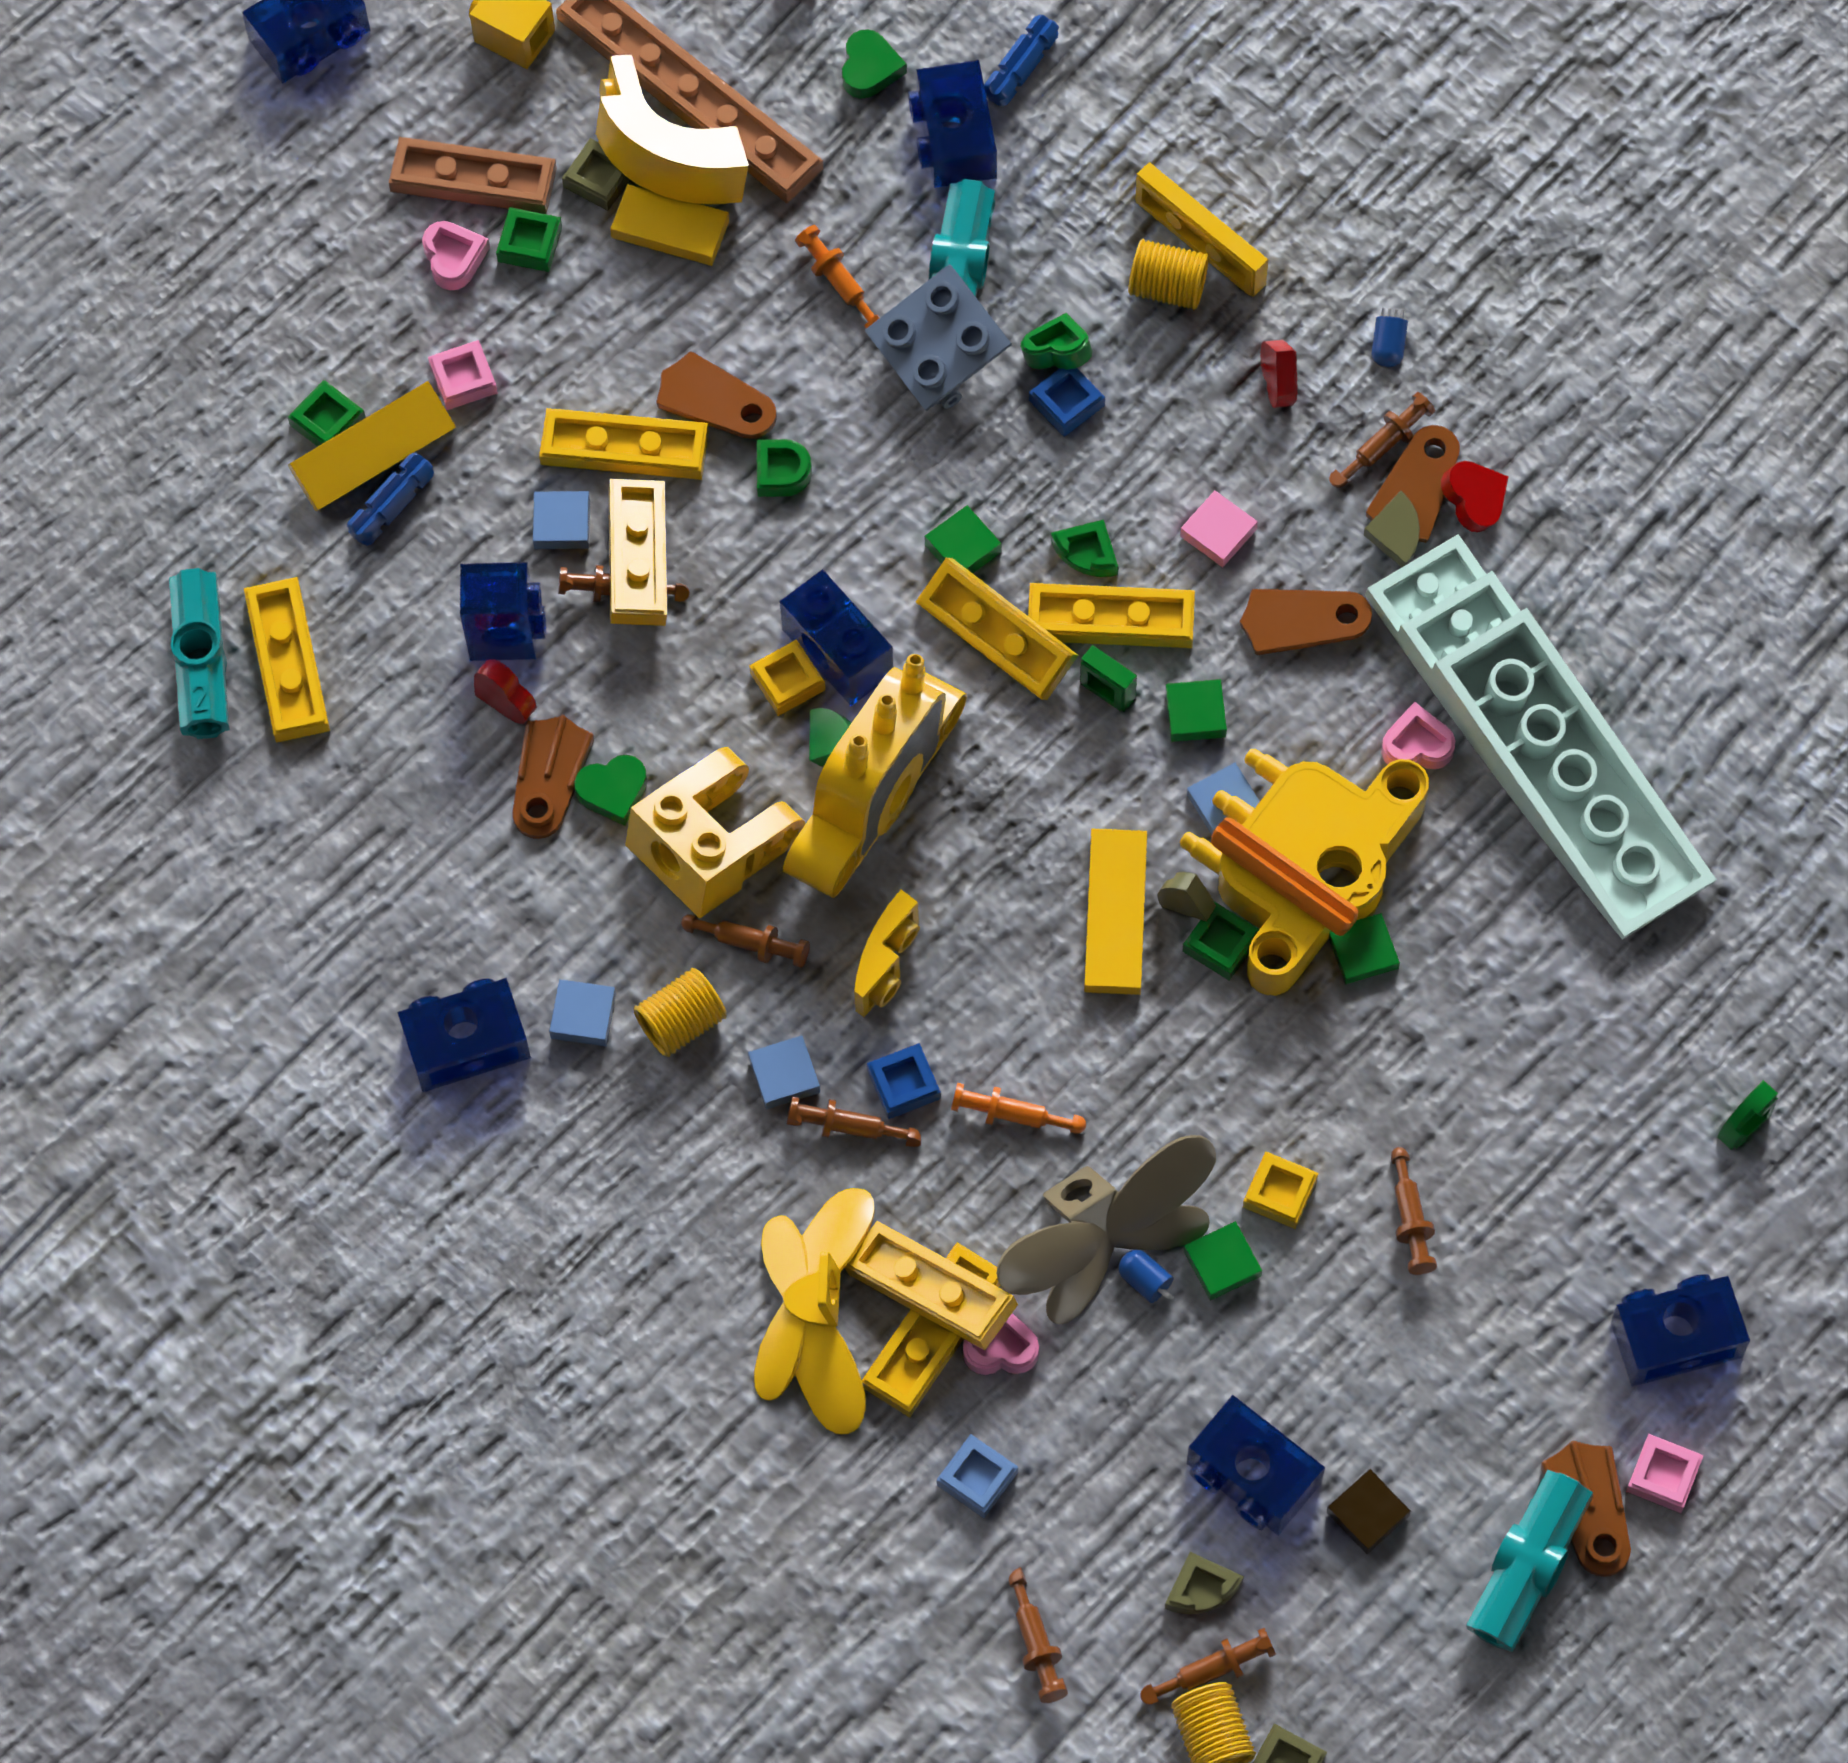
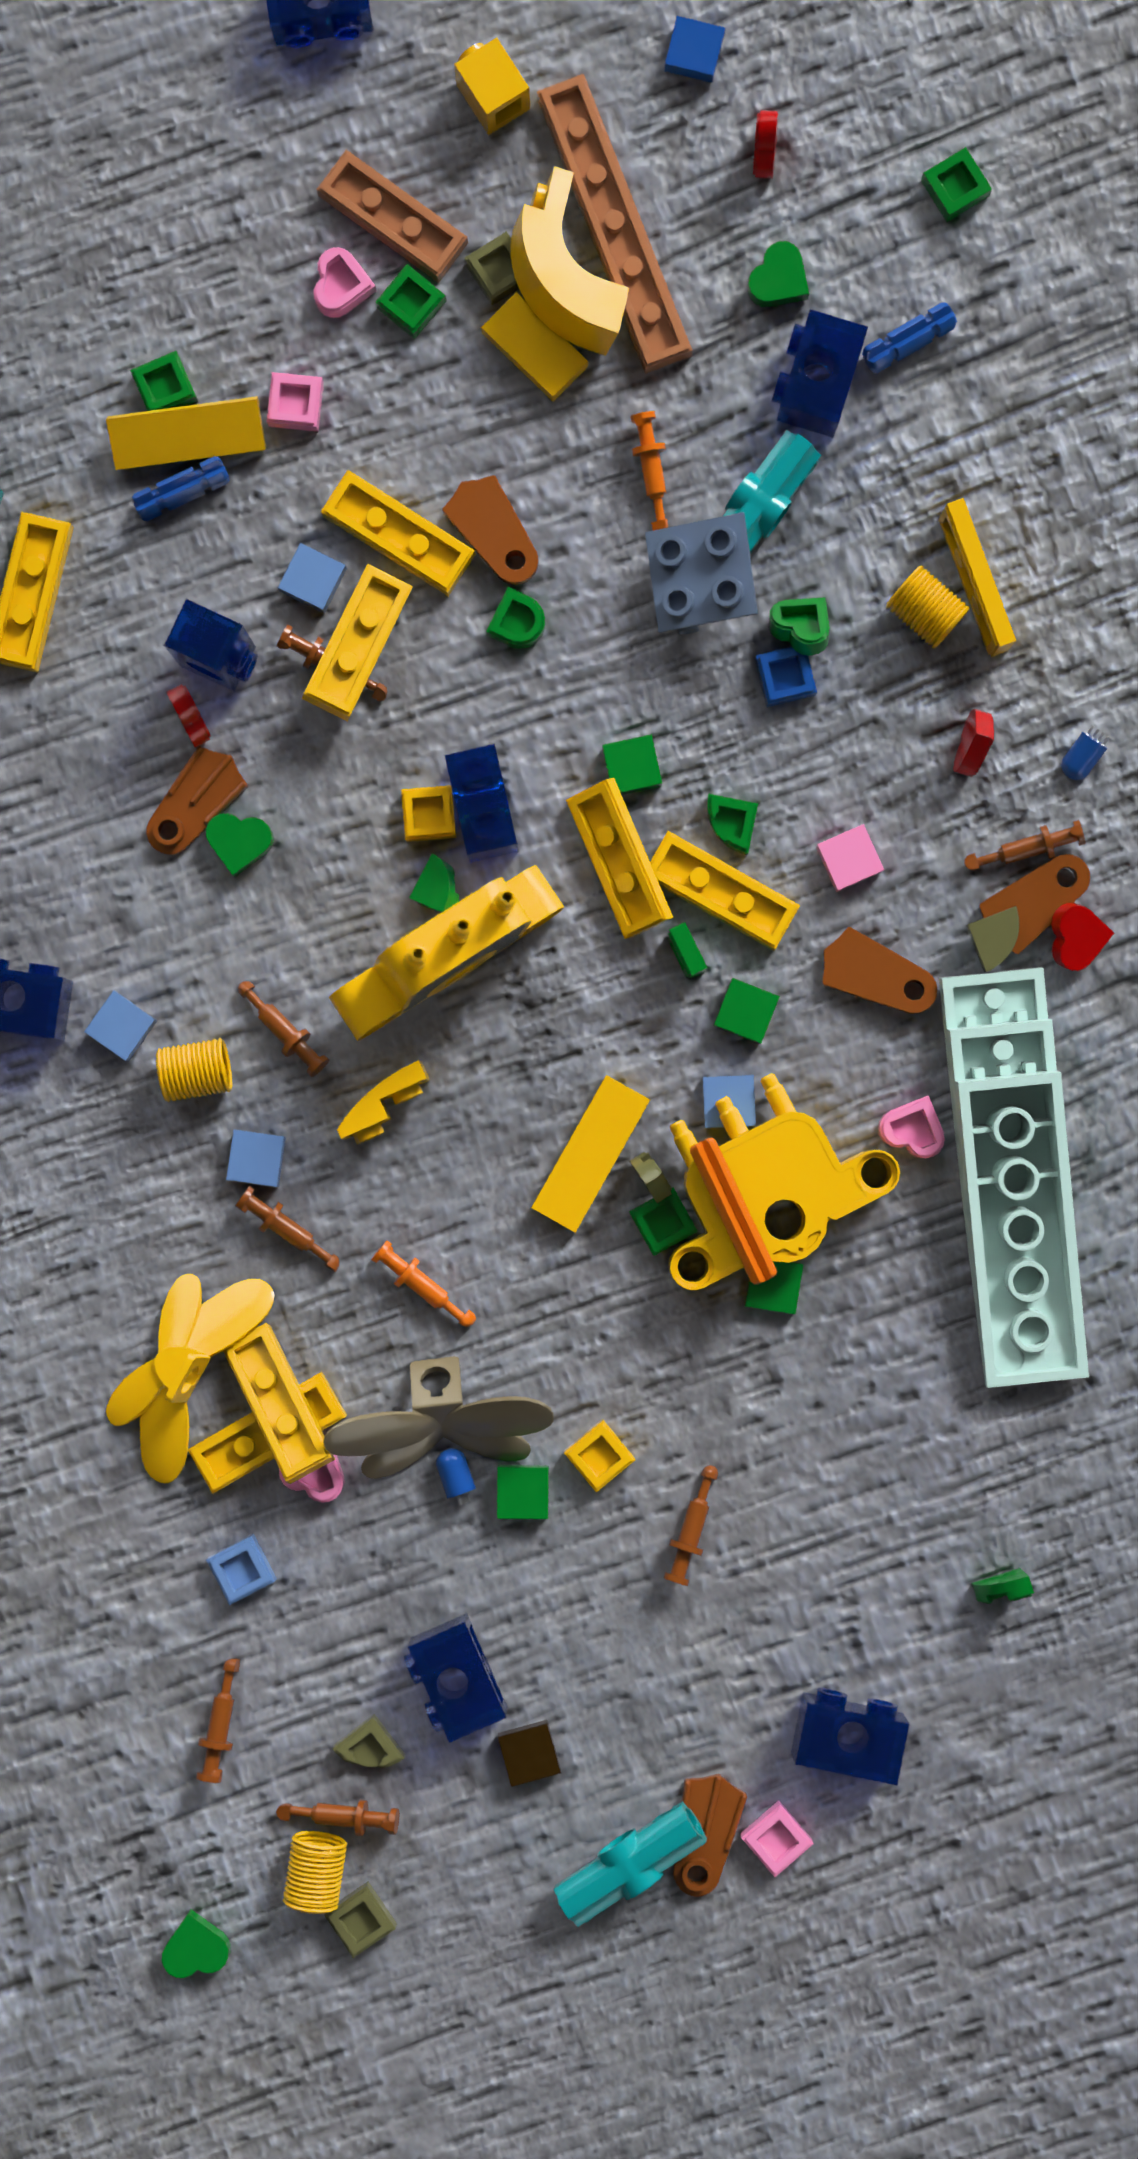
camera: 30 degrees right, 20 degrees up
yellow brick [625,747,805,919] -> none
blue tile [867,1043,941,1120] -> none

